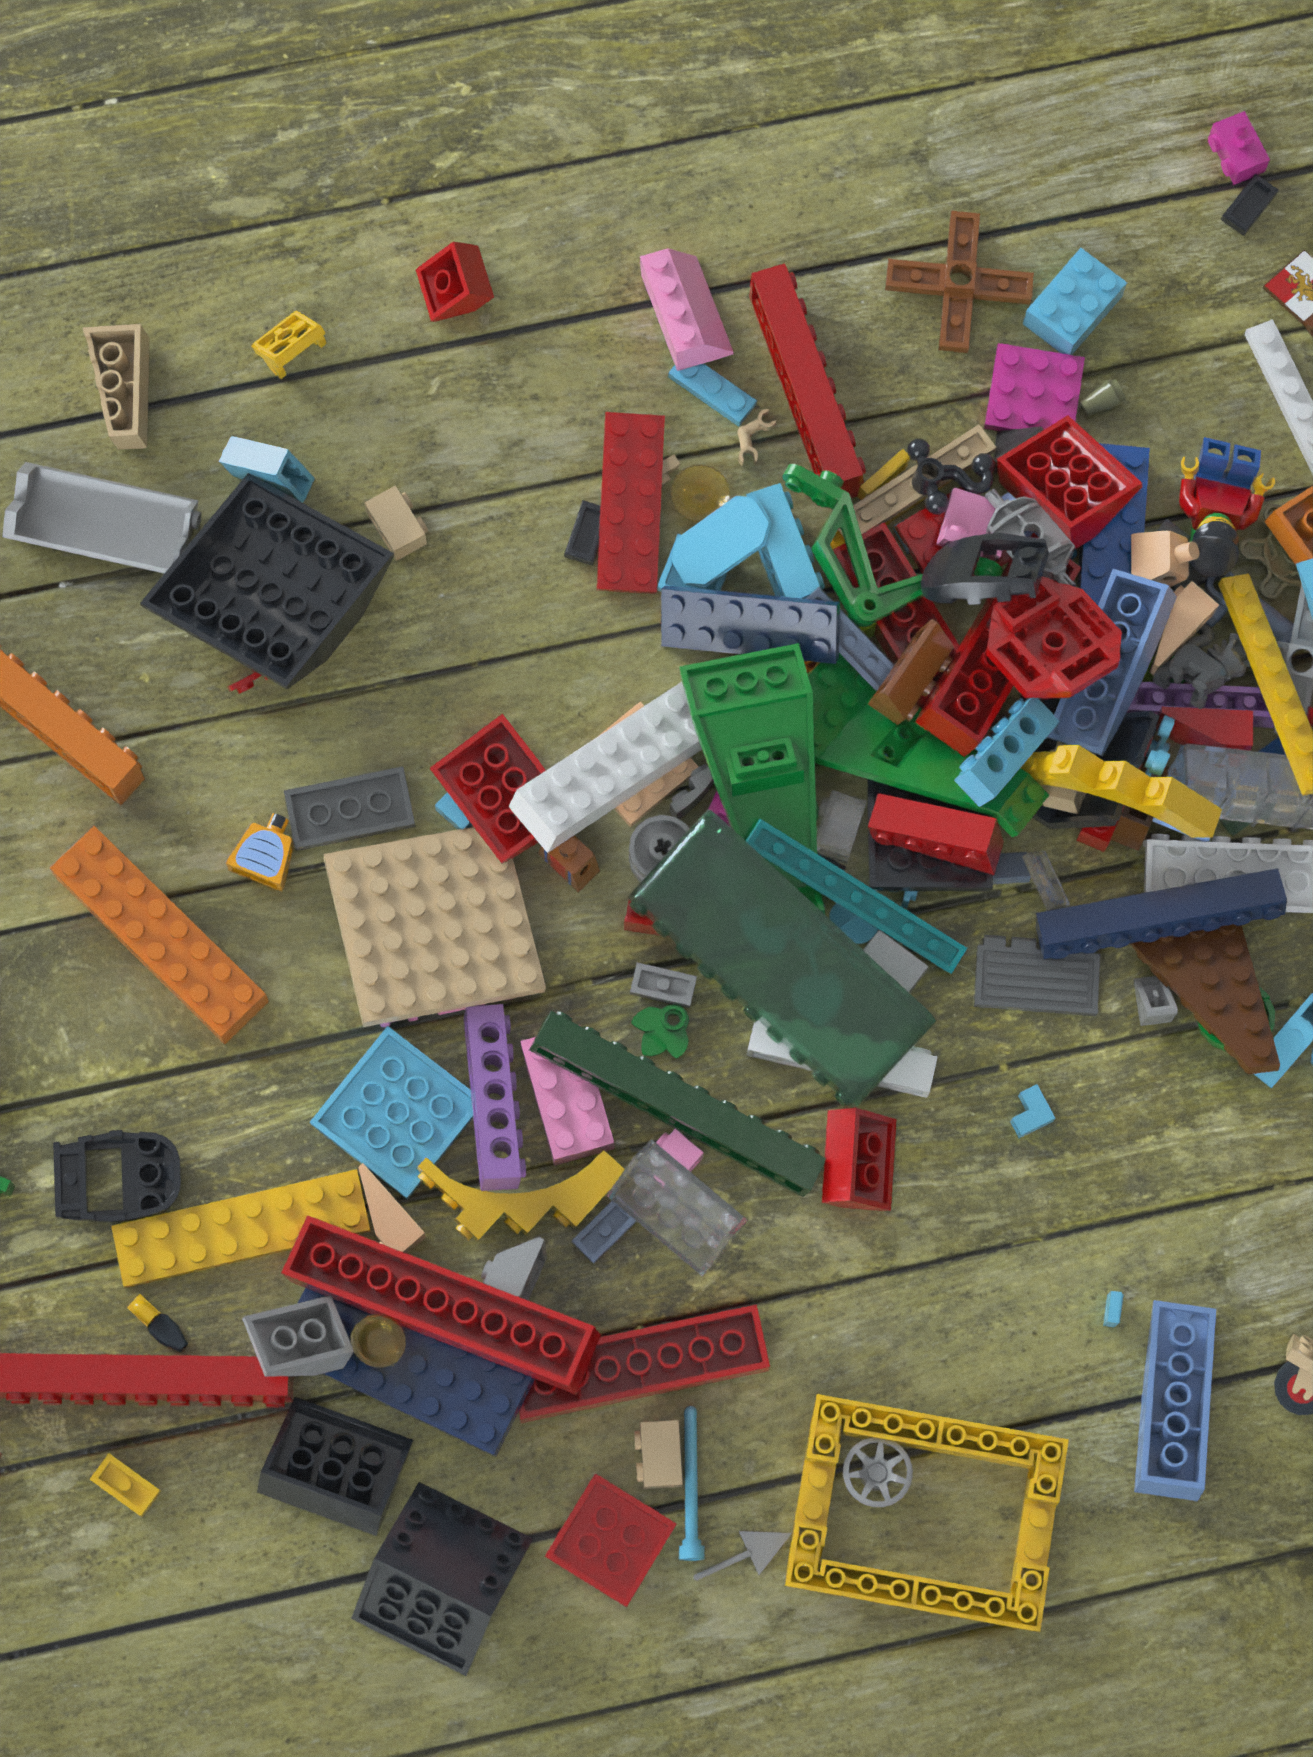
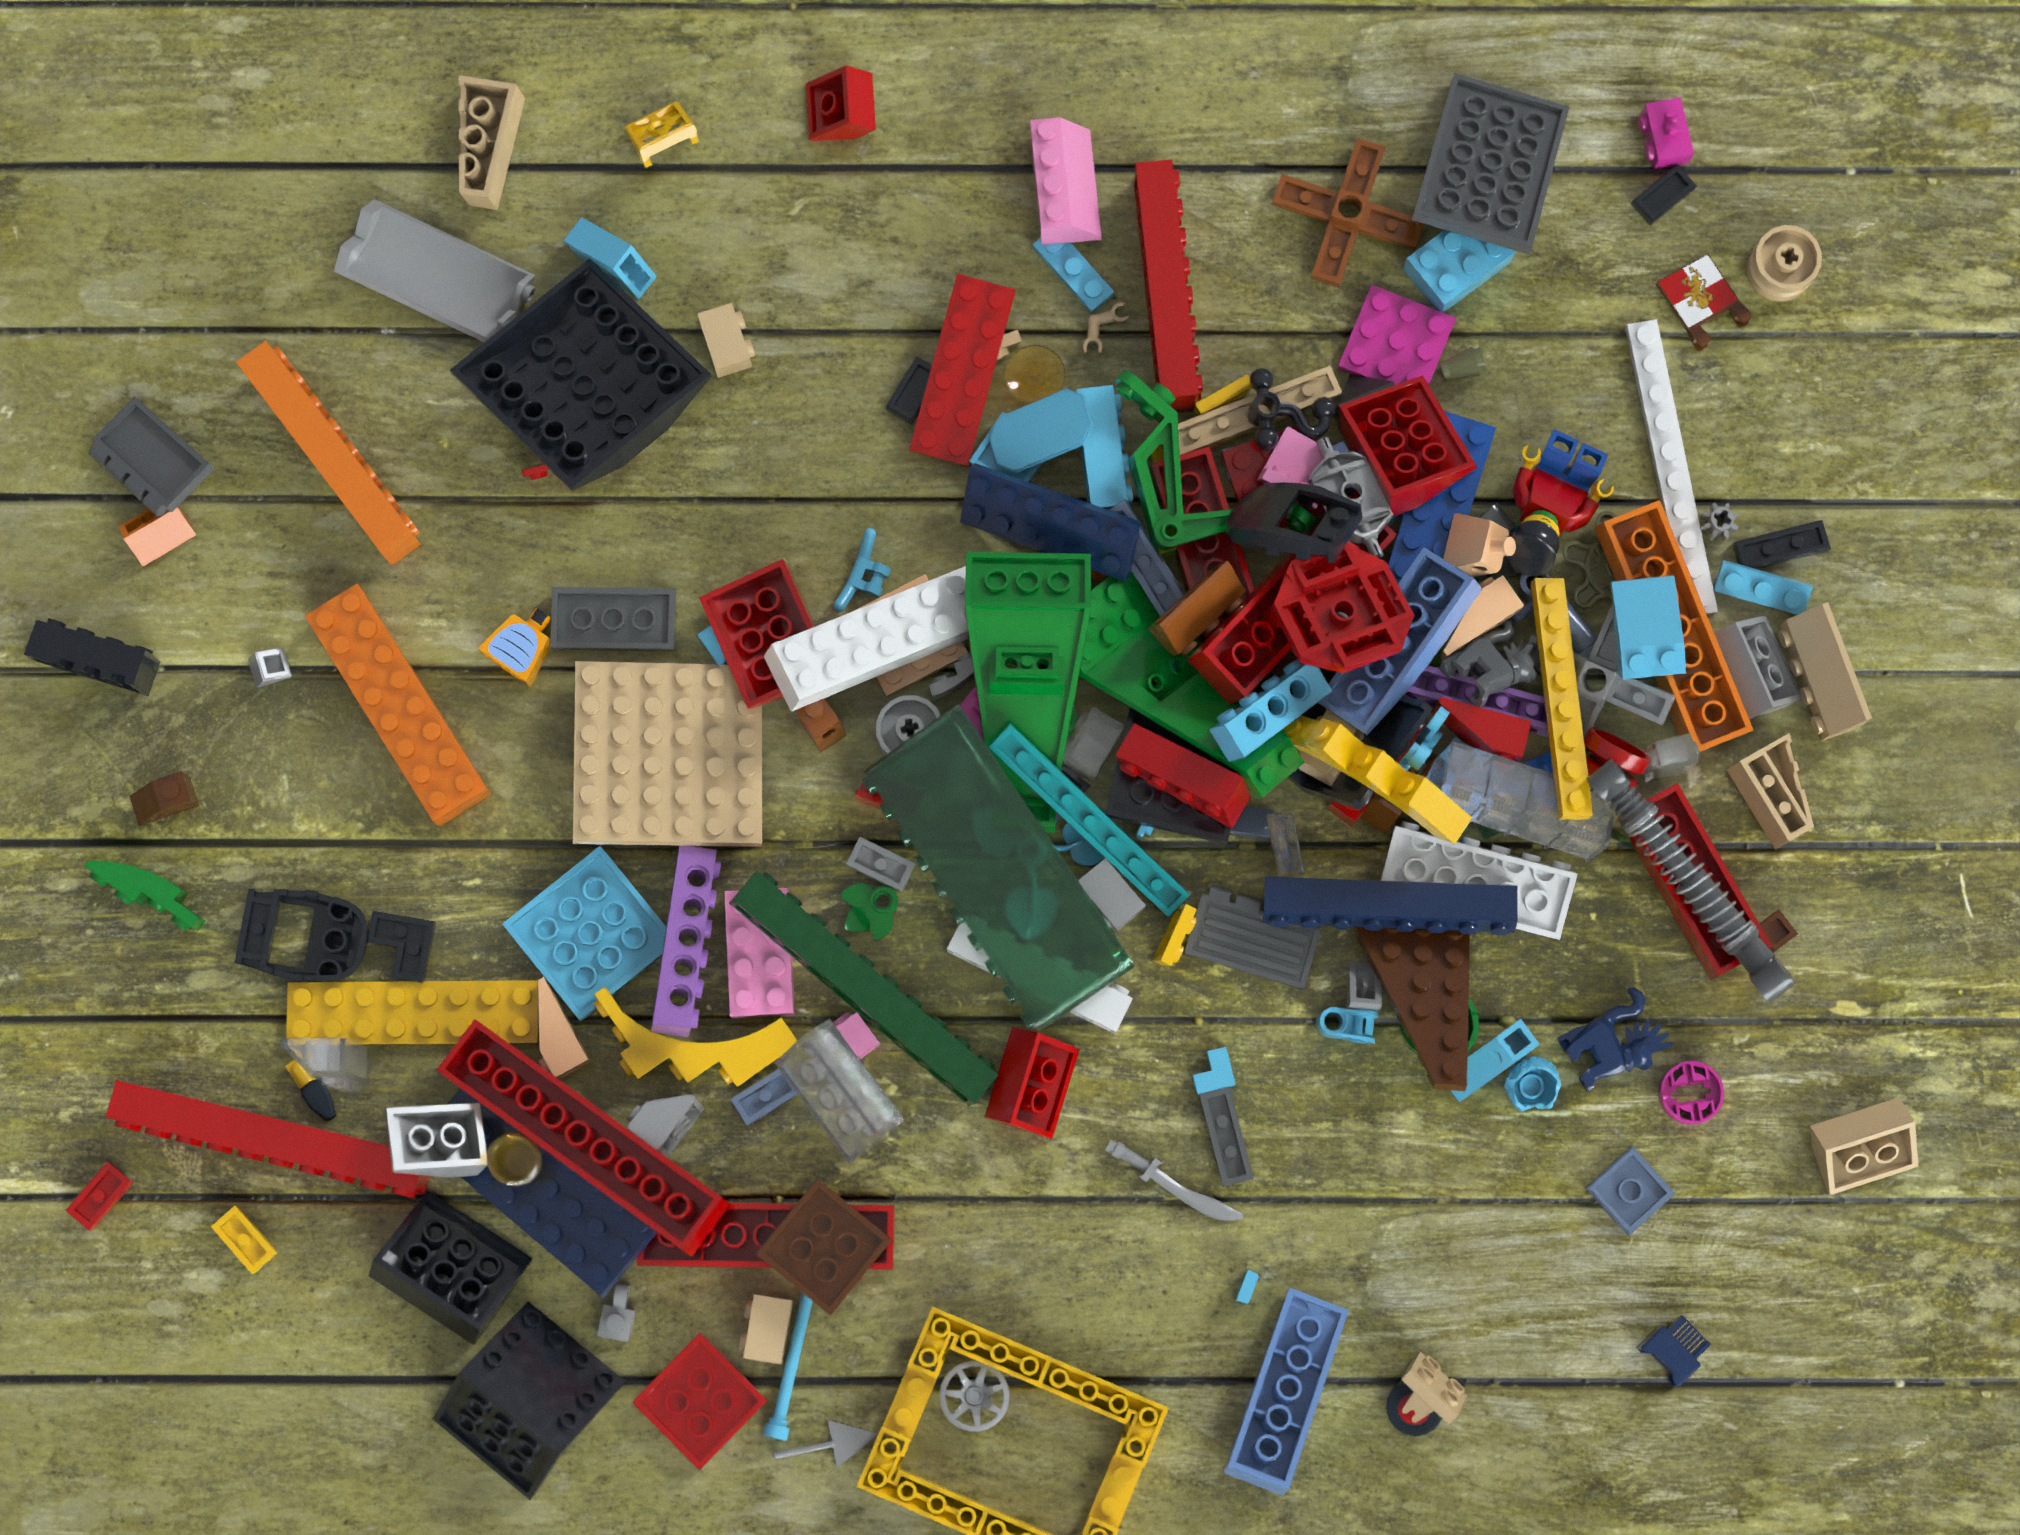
camera: 15 degrees right, 5 degrees up
none -> light grey slope [248,648,292,687]
none -> clear slope [280,1038,369,1092]
none -> black plate [367,911,436,983]
none -> light grey plate [597,1284,636,1342]
none -> reddish brown plate [756,1179,892,1316]
none -> medium azure piece [833,528,891,612]
none -> light grey sword [1105,1139,1244,1221]
none -> yellow plate [1152,904,1197,966]
none -> dark grey plate [1199,1087,1254,1187]
none -> medium azure piece [1316,1007,1378,1044]
none -> dark grey plate [1411,73,1569,255]

